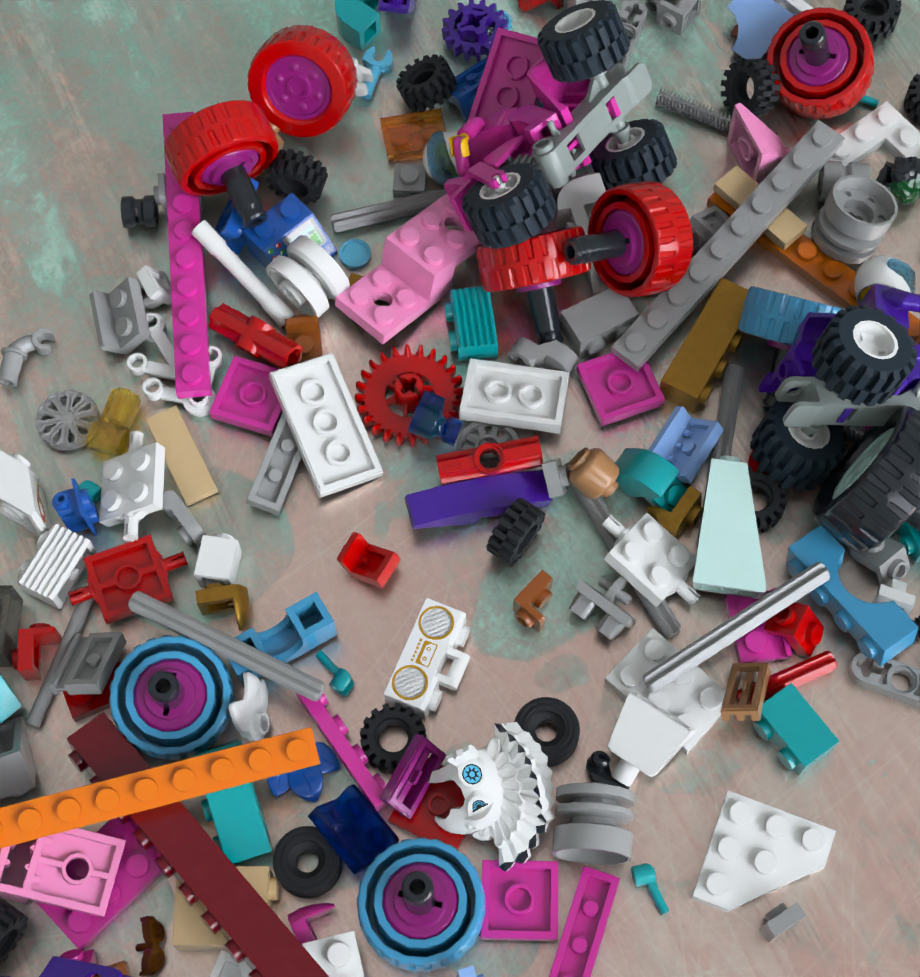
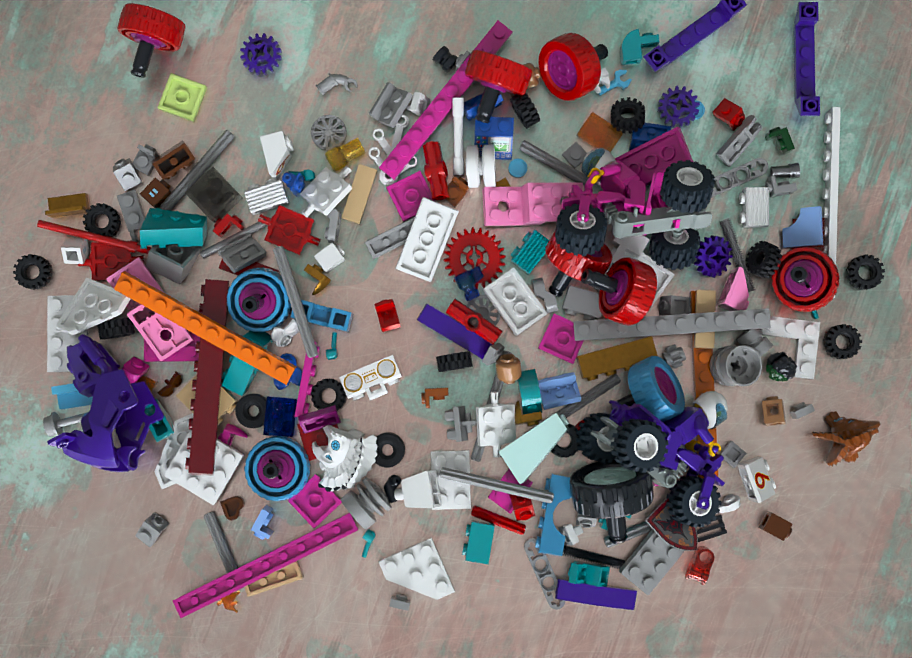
camera: 45 degrees right, 20 degrees up
medium nougat tile [720,663,771,721] -> none
none -> light grey gear [662,344,686,369]
none -> dark purple gear [693,235,733,278]
none -> white brick [739,187,769,228]

